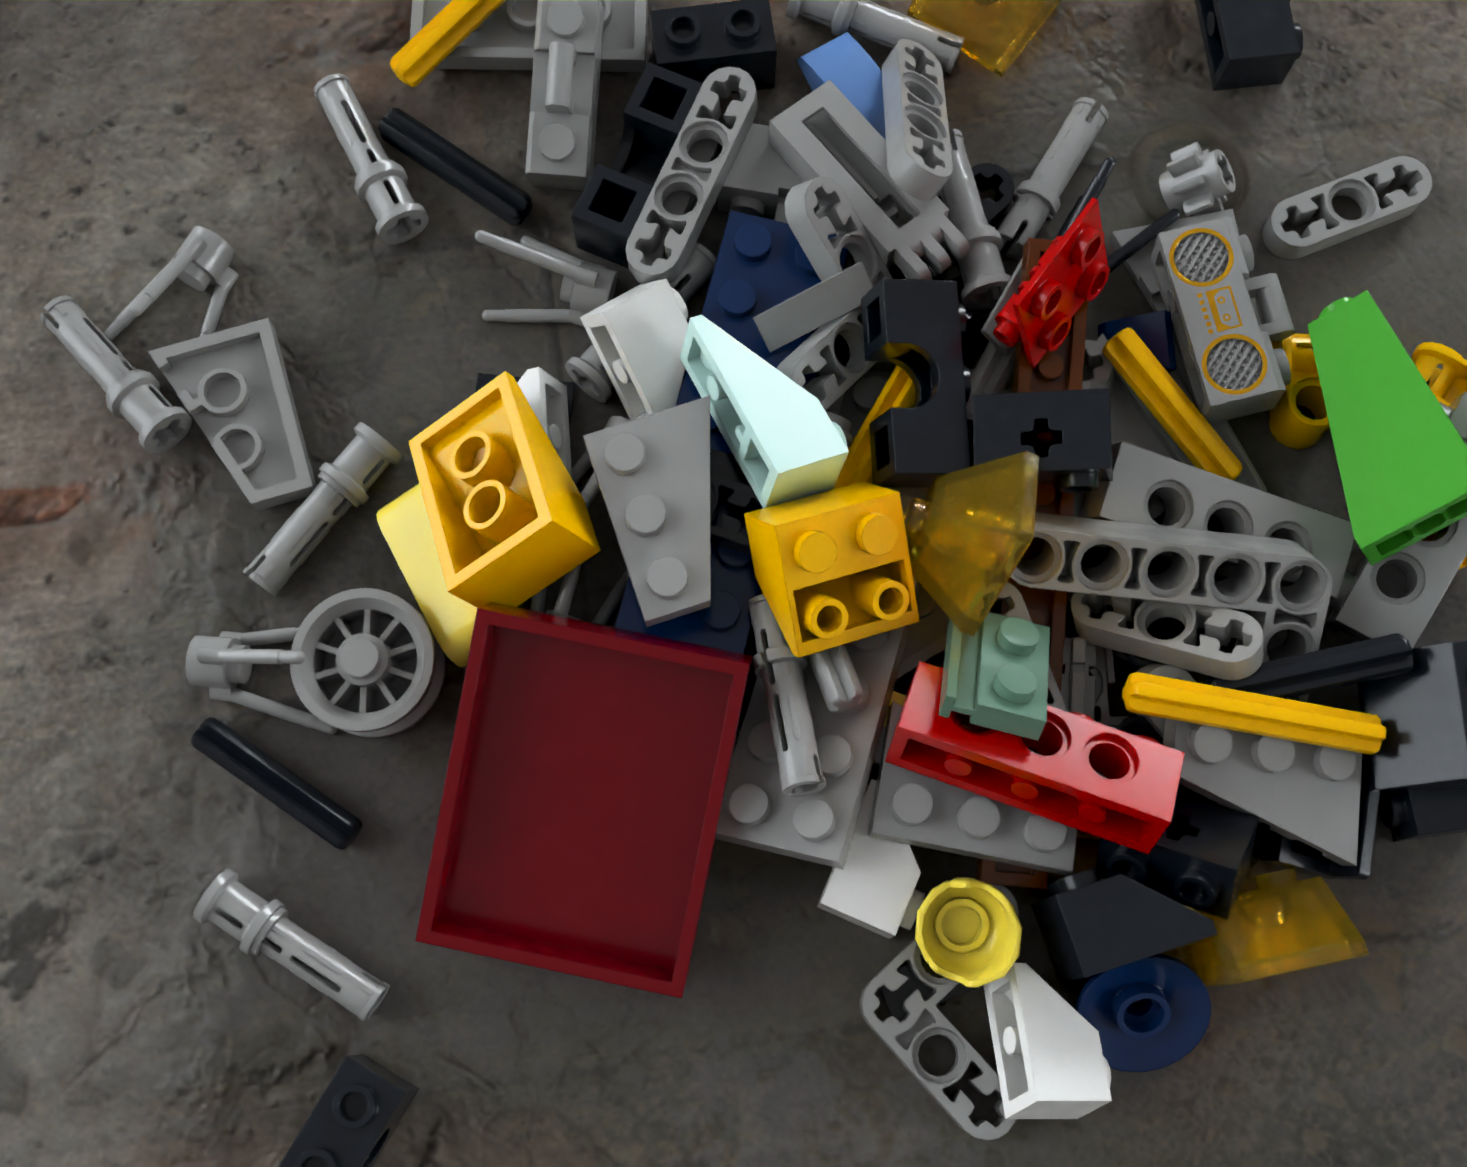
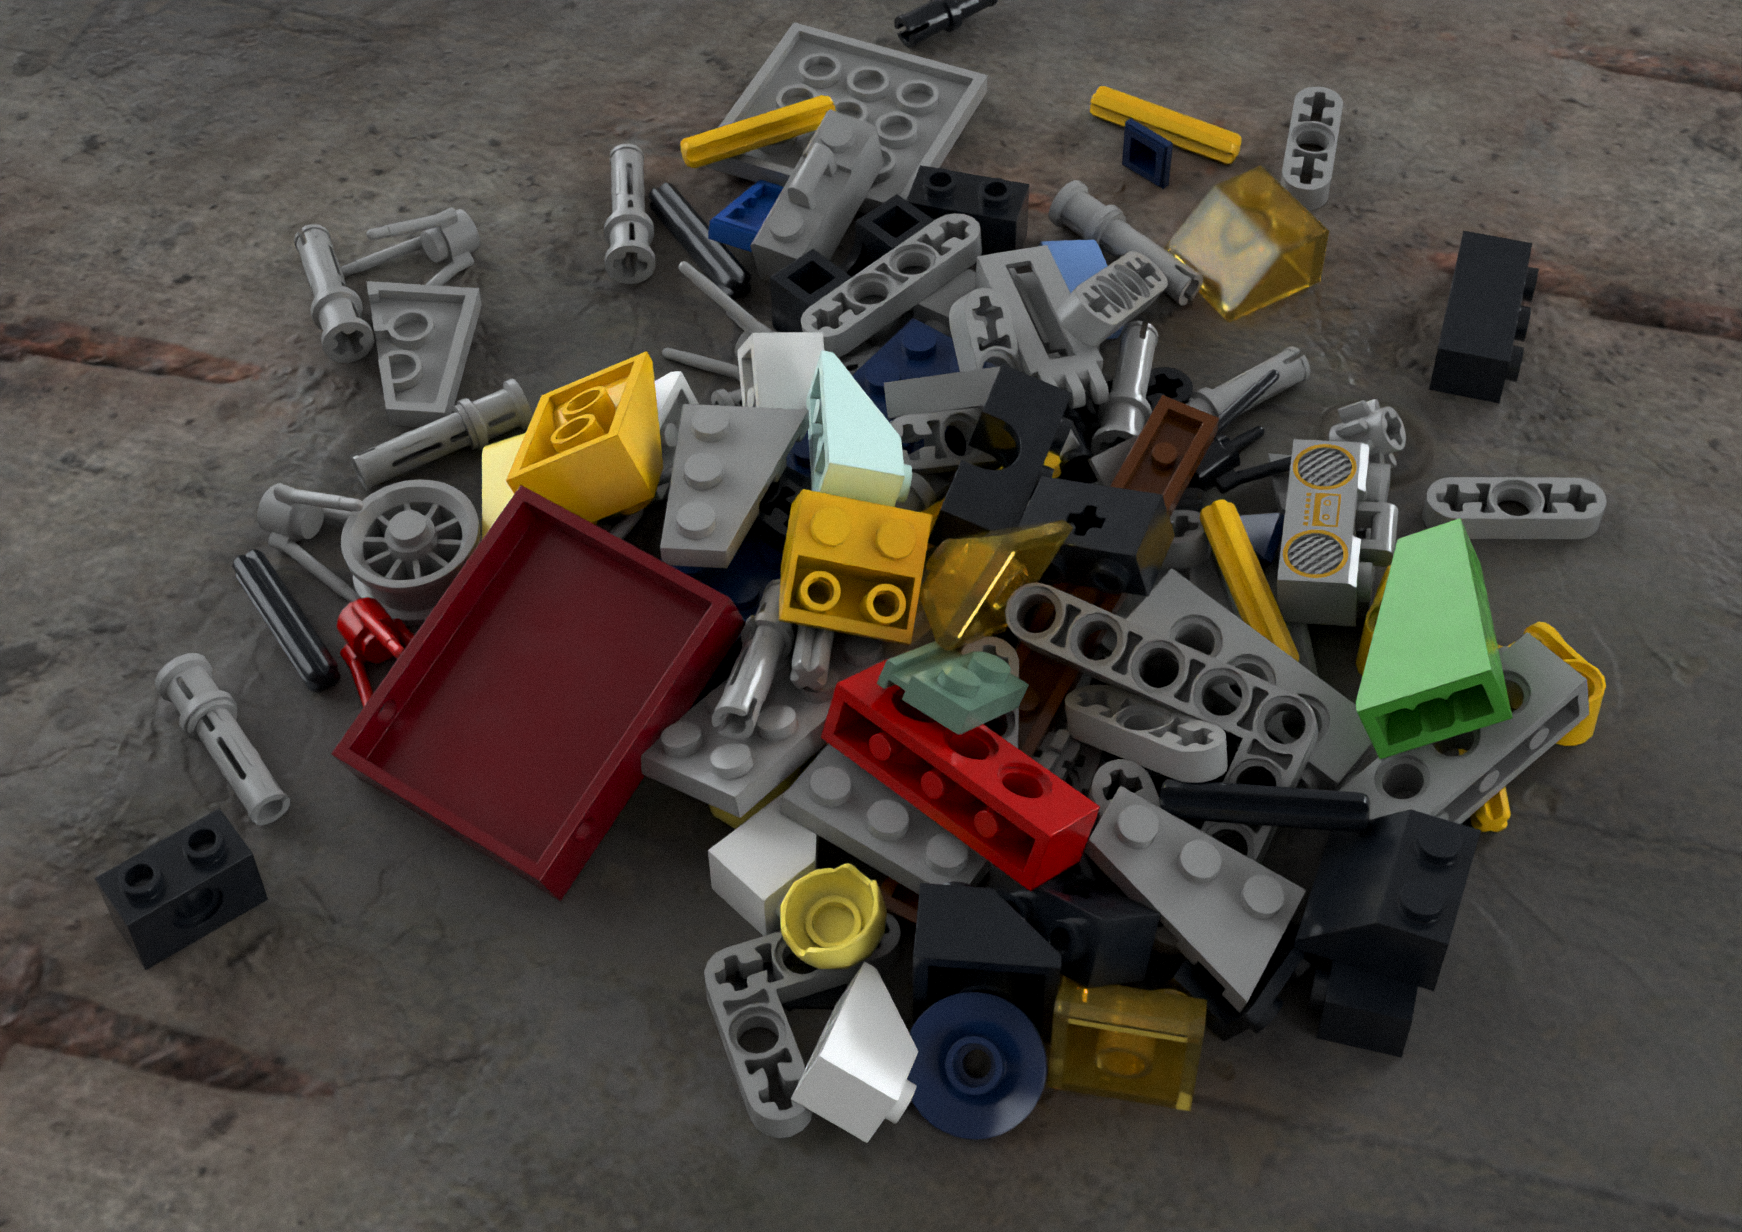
camera: 25 degrees right, 25 degrees down
red hinge [993,197,1110,368] -> none
yellow axle [1122,672,1387,755] -> none
none -> red plant [336,597,414,713]
none -> blue plate [708,179,784,252]

